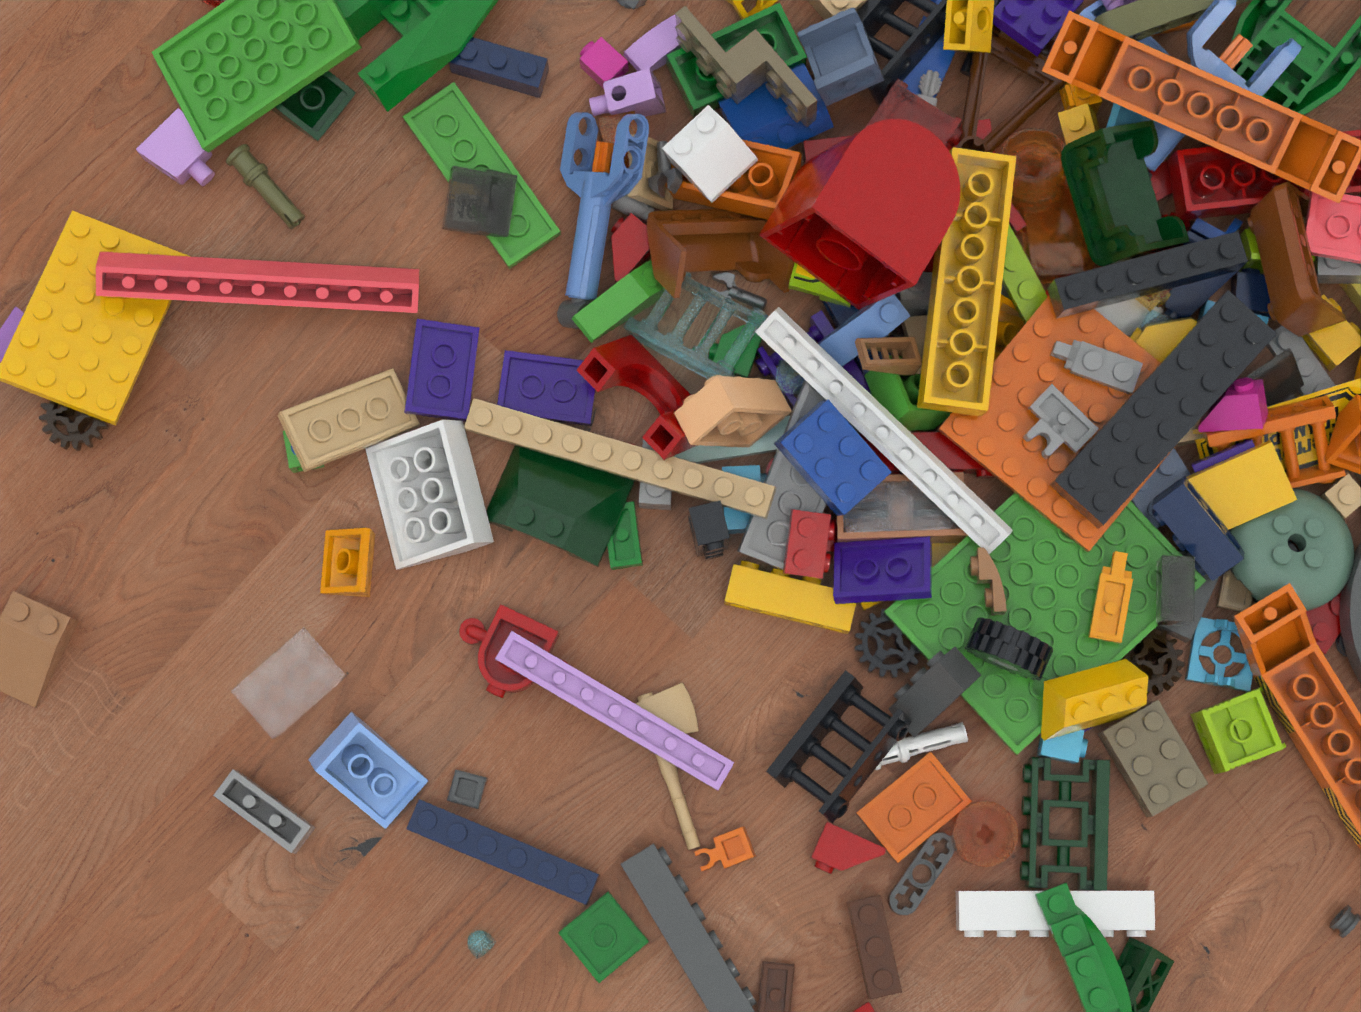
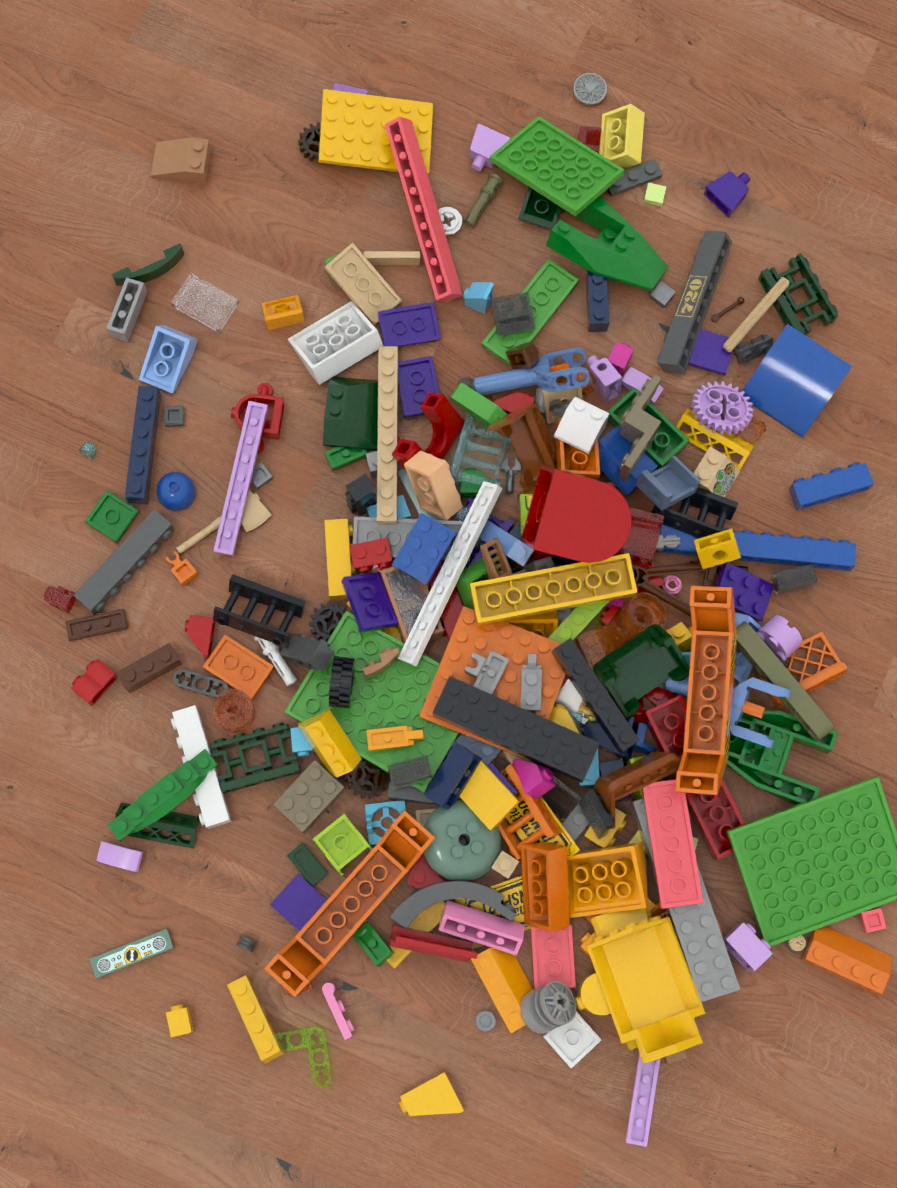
camera: 70 degrees right, 5 degrees down
none -> dark green slope [111,244,184,286]
none -> blue cylinder [157,472,196,511]
none -> flat silver tile [251,462,273,490]
none -> dark purple tile [270,874,327,932]
none -> dark green tile [287,842,328,887]
none -> tan tile [364,251,420,265]
none -> white gear [438,207,462,236]
none -> medium azure slope [463,282,494,314]
none -> reddish brown slope [506,342,539,369]
none -> tile [579,789,614,839]
none -> bright pink plate [662,575,682,595]

